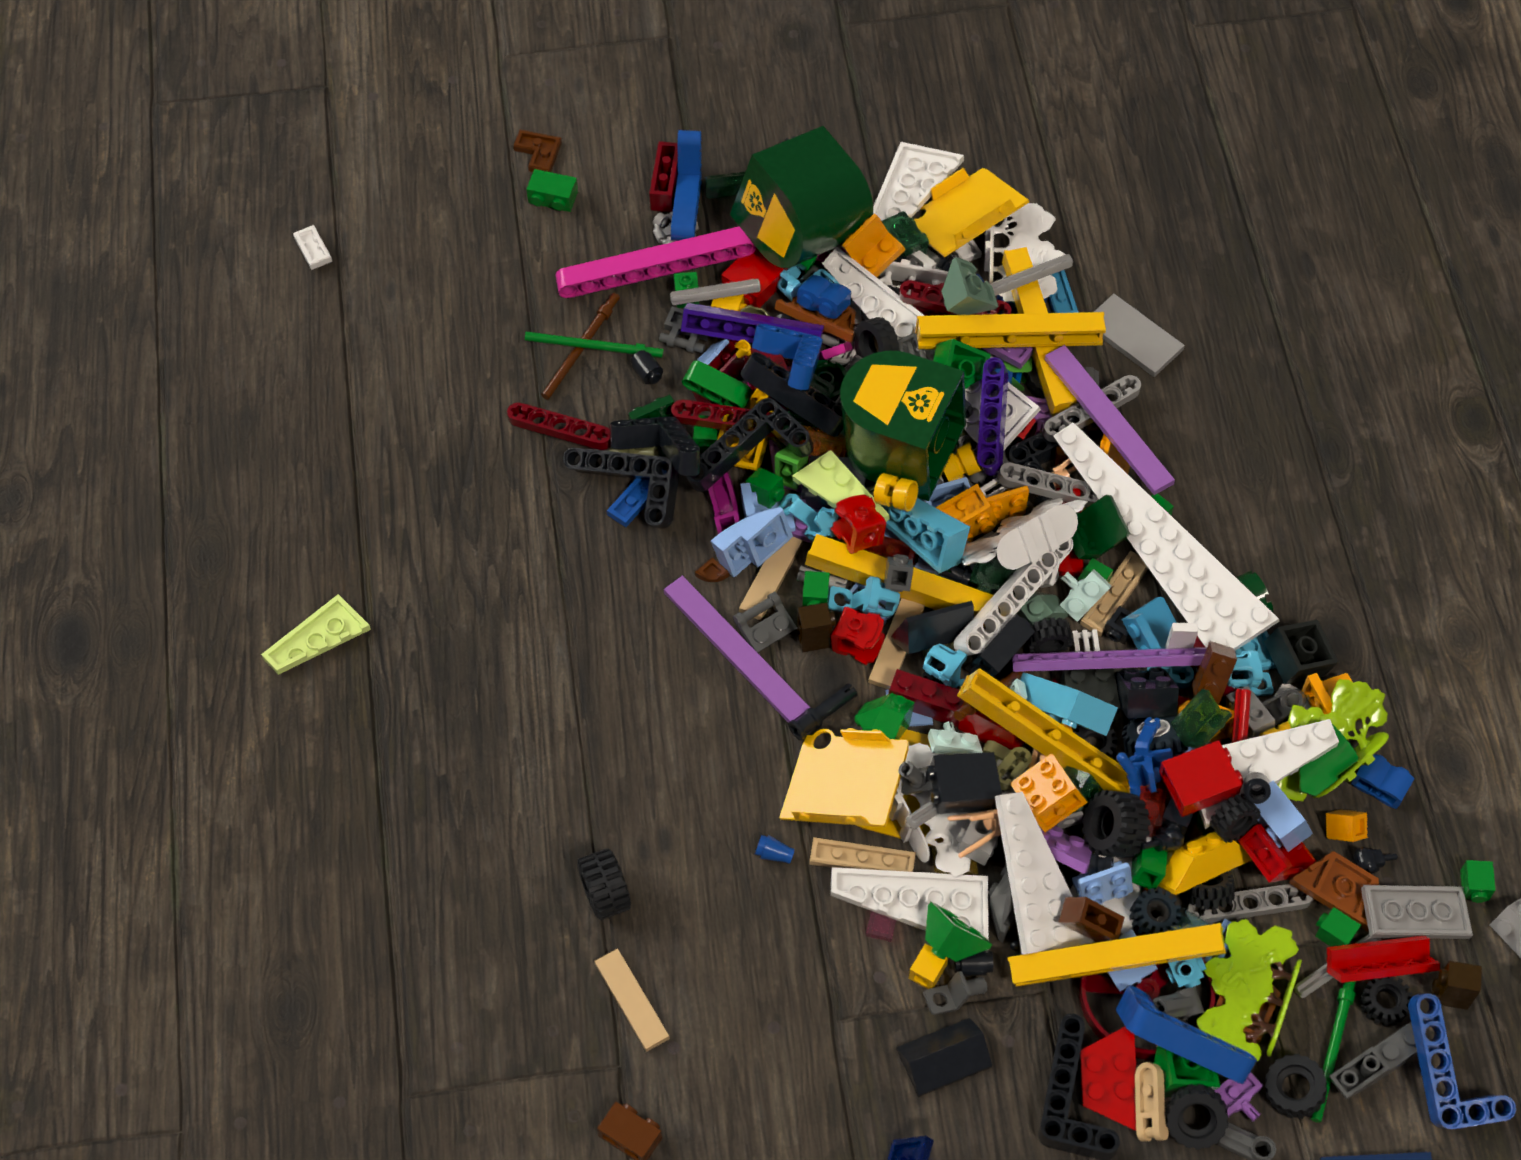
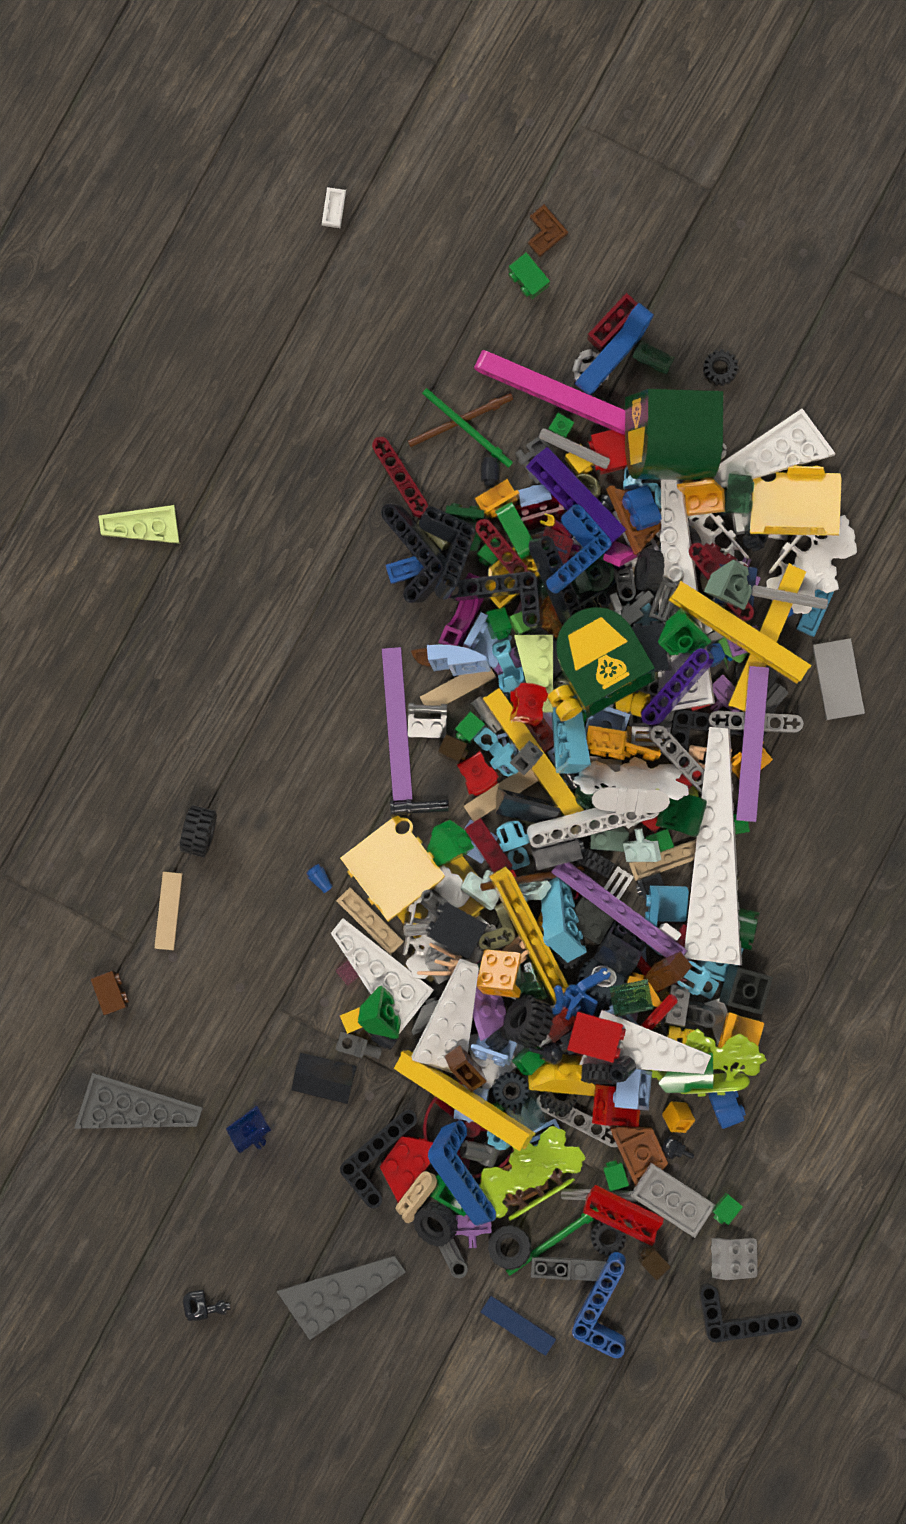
camera: 40 degrees right, 25 degrees up
none -> light orange bracket [475,479,520,519]

